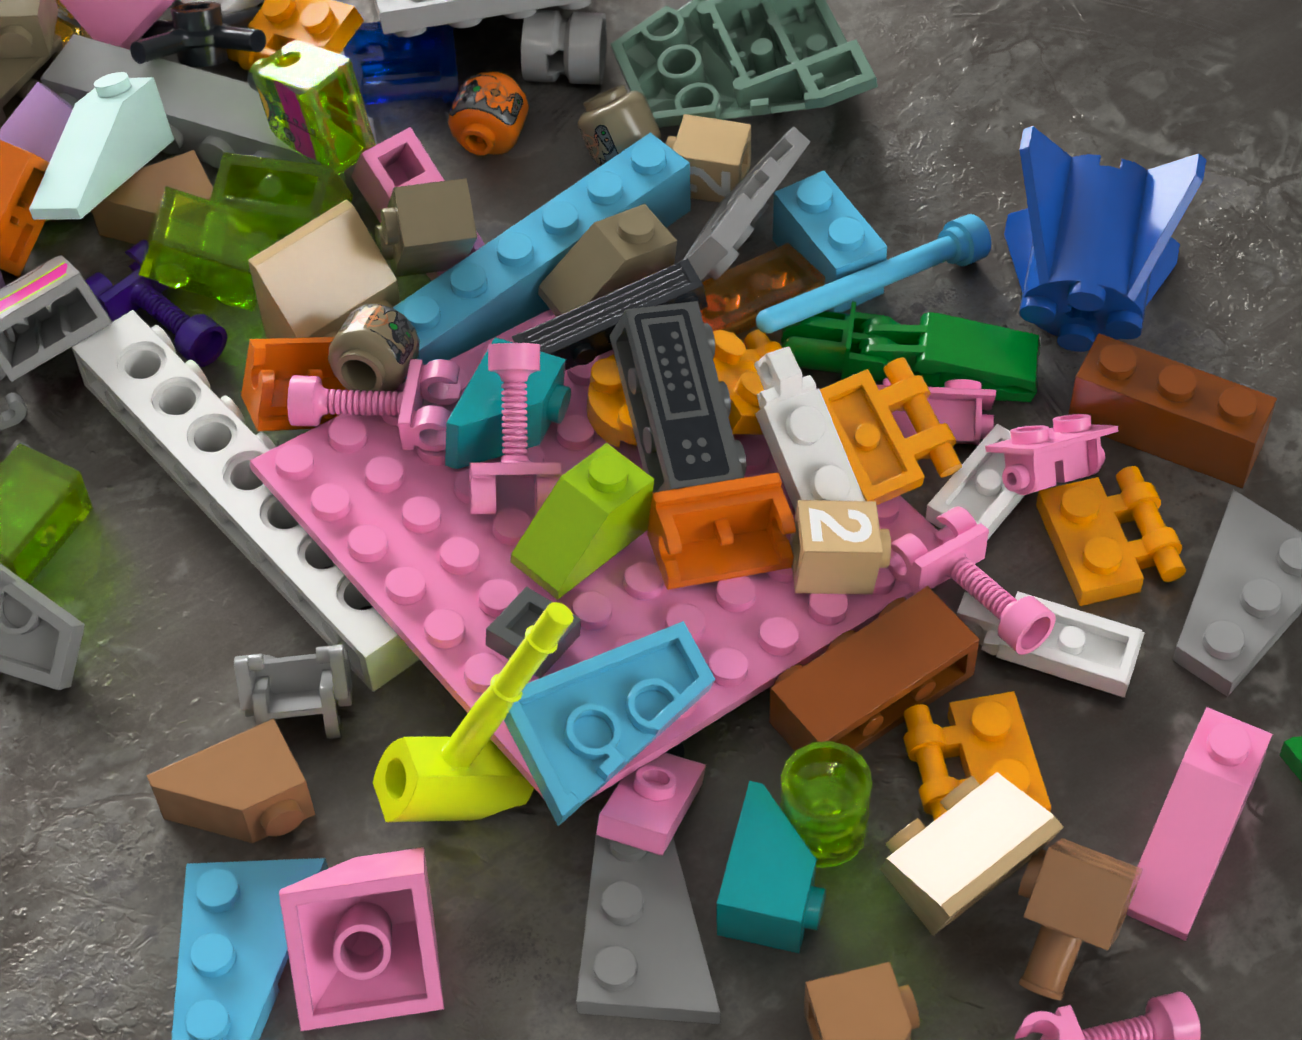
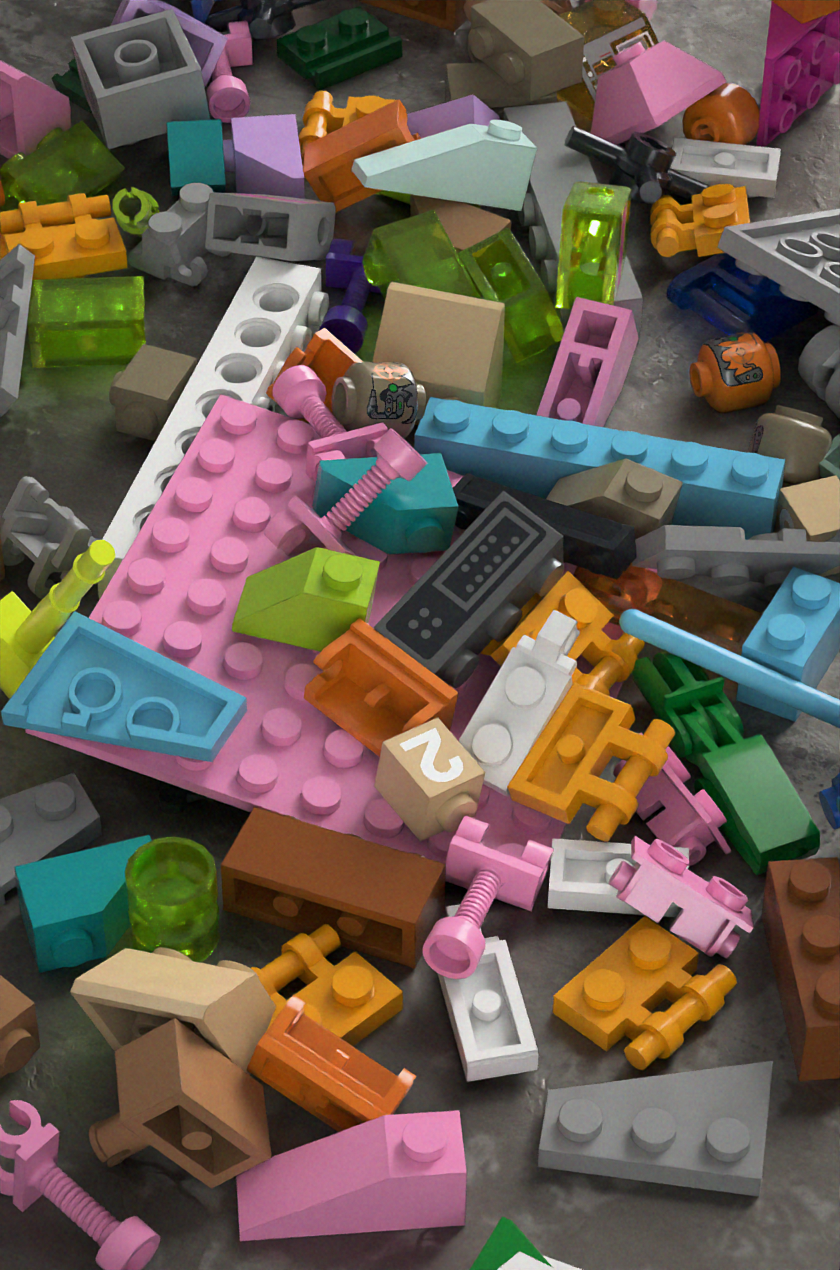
camera: 55 degrees right, 10 degrees down
dark tan brick [375,178,477,277] -> none
dark grey tile [485,587,581,678] -> none
bright pink plate [596,753,706,855] -> none
none -> dark tan brick [109,344,197,441]
none -> orange hinge [246,995,416,1132]

